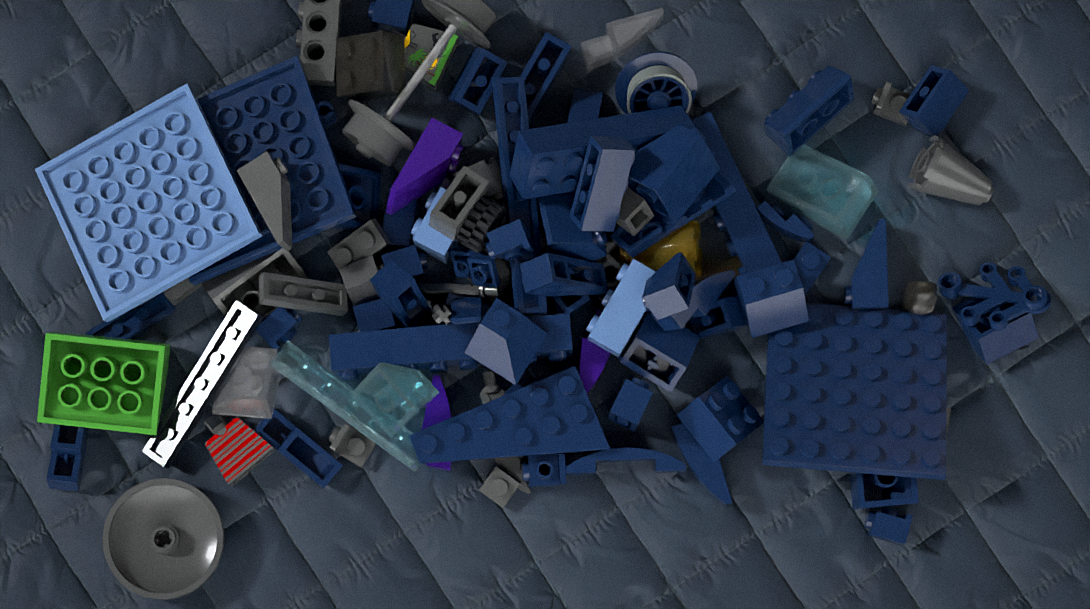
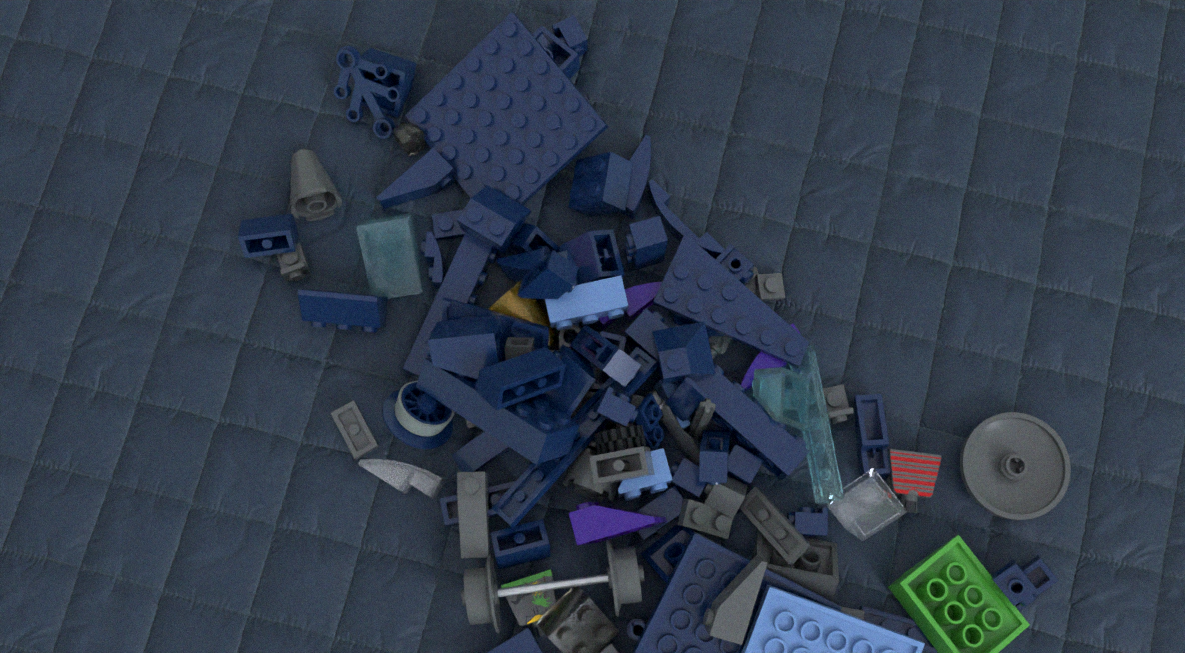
camera: 130 degrees left, 5 degrees down
plate [142,300,263,468] -> none
none -> dark grey plate [331,400,380,460]
none -> dark grey slope [457,472,489,558]
none -> dark blue brick [991,559,1037,606]

